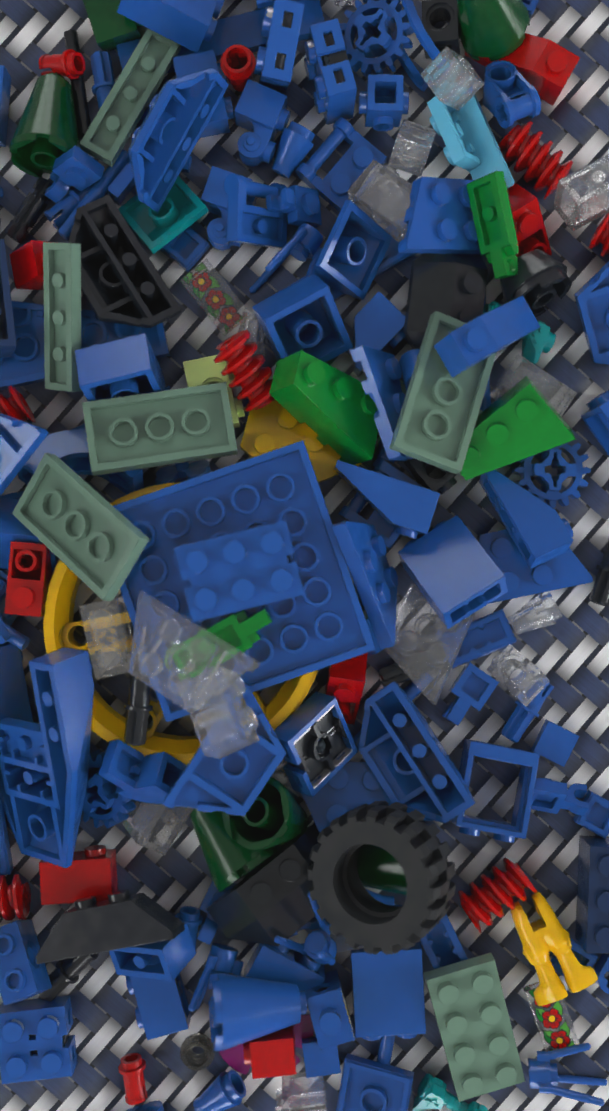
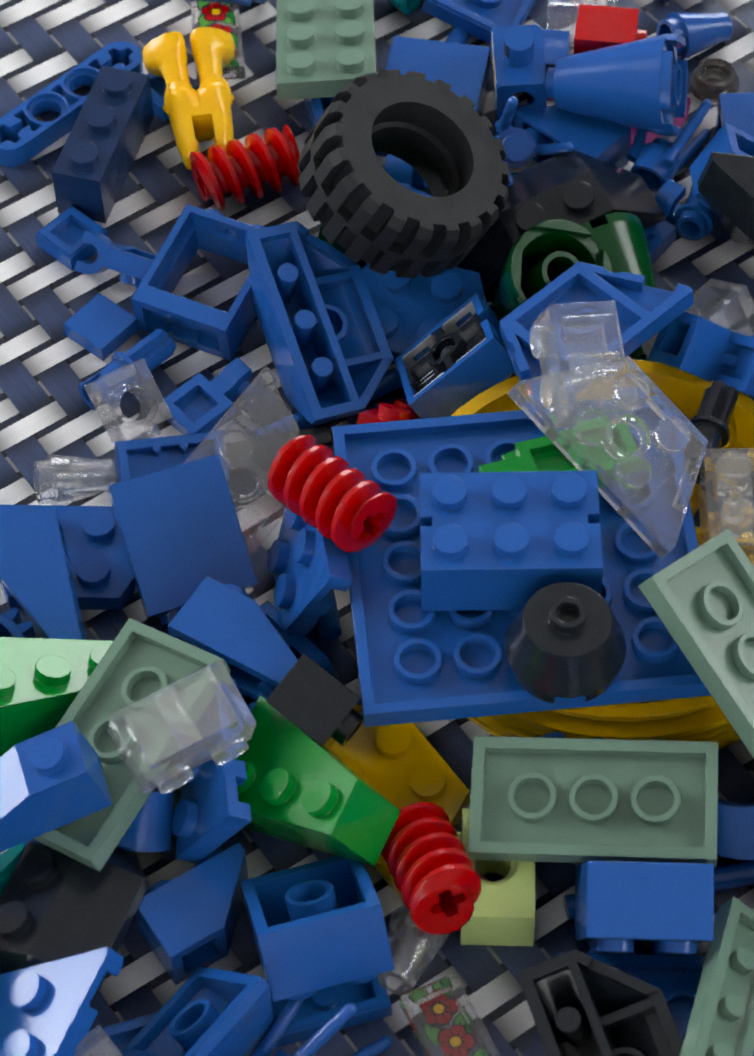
camera: 165 degrees left, 35 degrees down
none -> clear brick [108,659,257,795]
none -> black brick [266,653,363,749]
none -> red piece [268,435,398,553]
none -> black cone [505,582,626,703]

